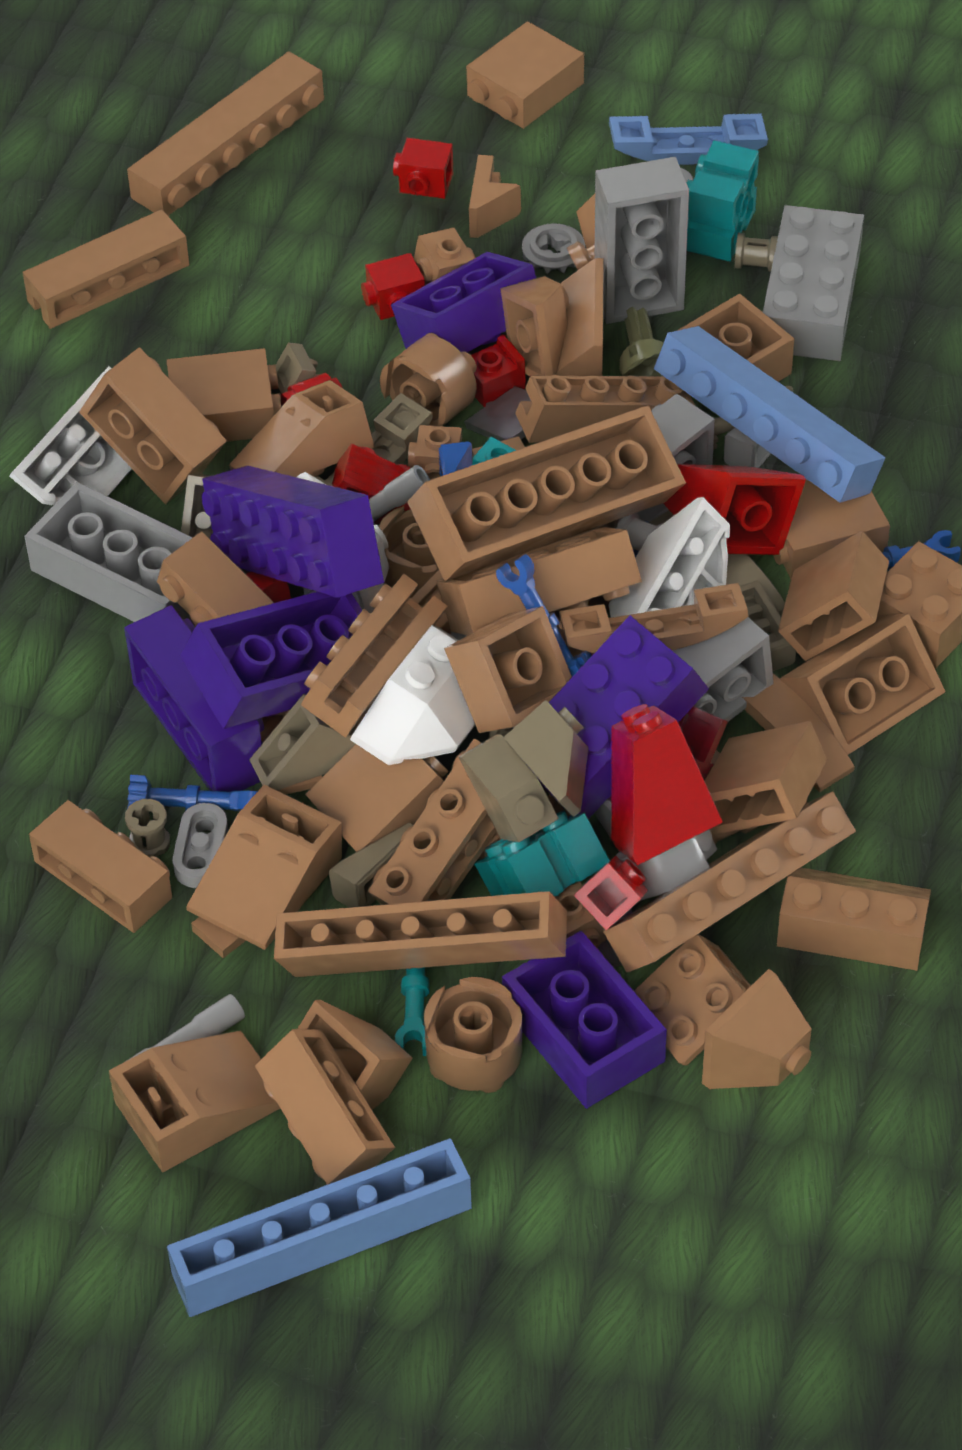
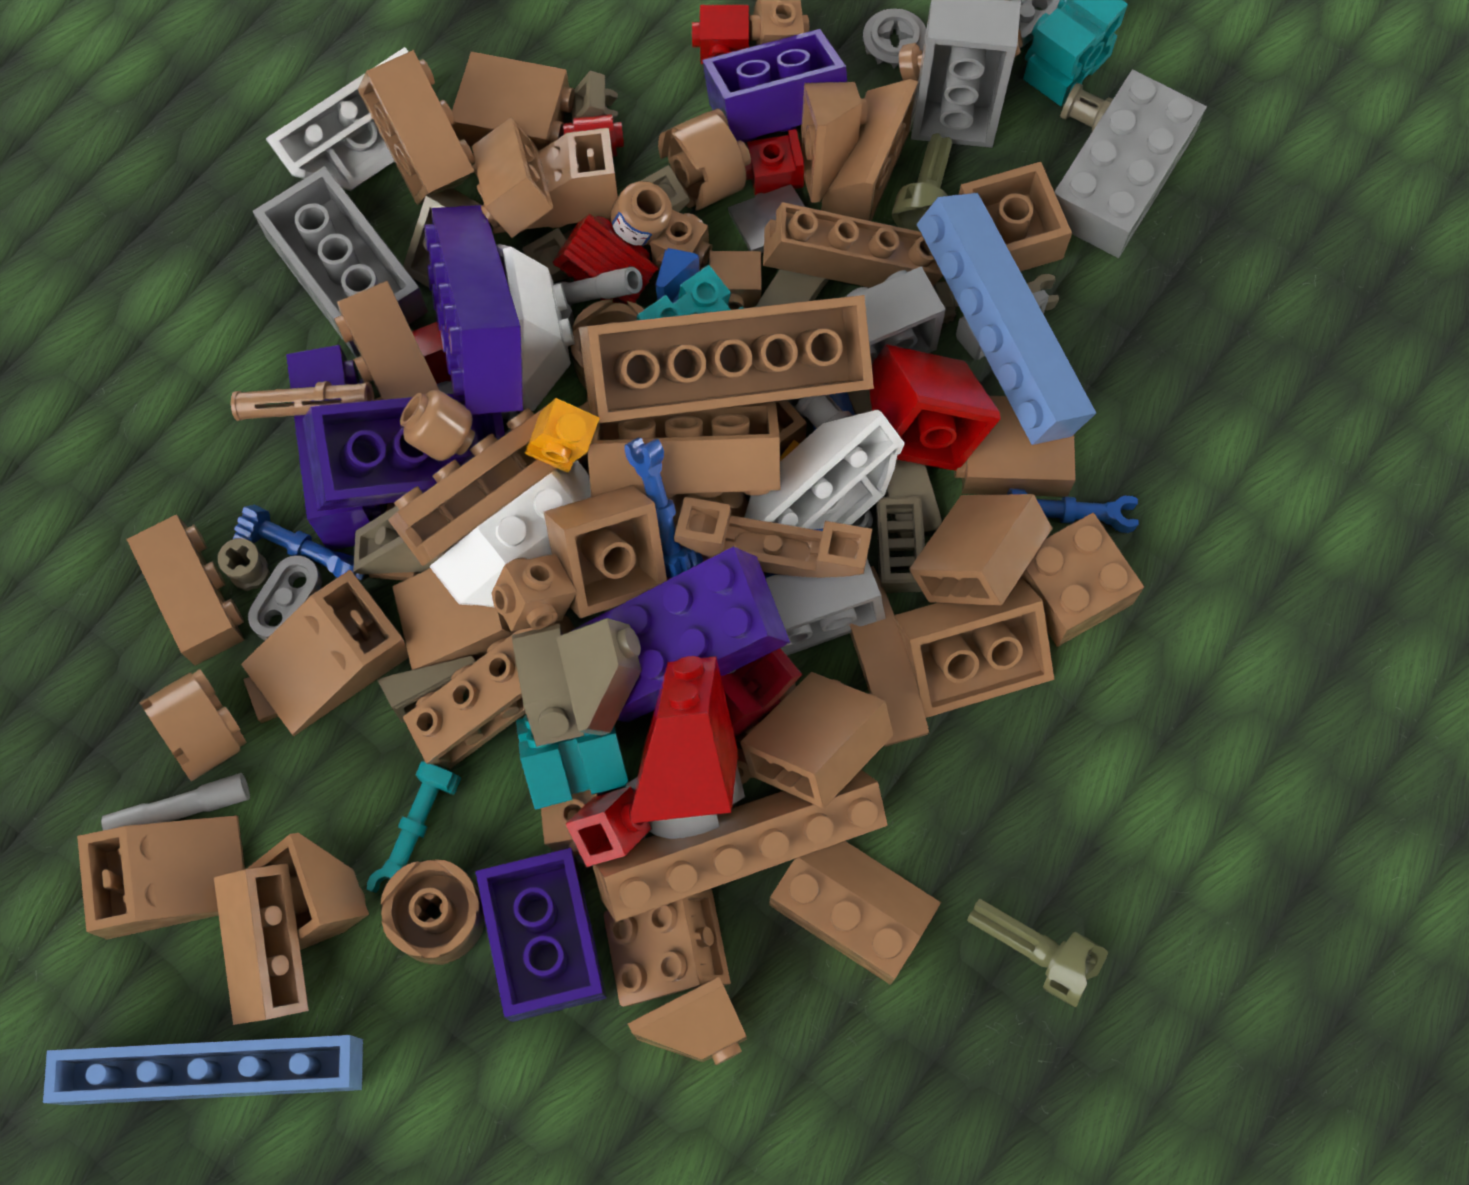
camera: 20 degrees right, 20 degrees up
medium nougat brick [274,891,567,977] -> none
none -> medium nougat brick [139,670,247,782]
none -> medium nougat pin [231,381,374,421]
none -> medium nougat head [400,390,475,461]
none -> medium nougat brick [472,117,554,238]
none -> medium nougat brick [491,554,577,632]
none -> light orange brick [525,398,600,473]
none -> medium nougat head [611,181,672,246]

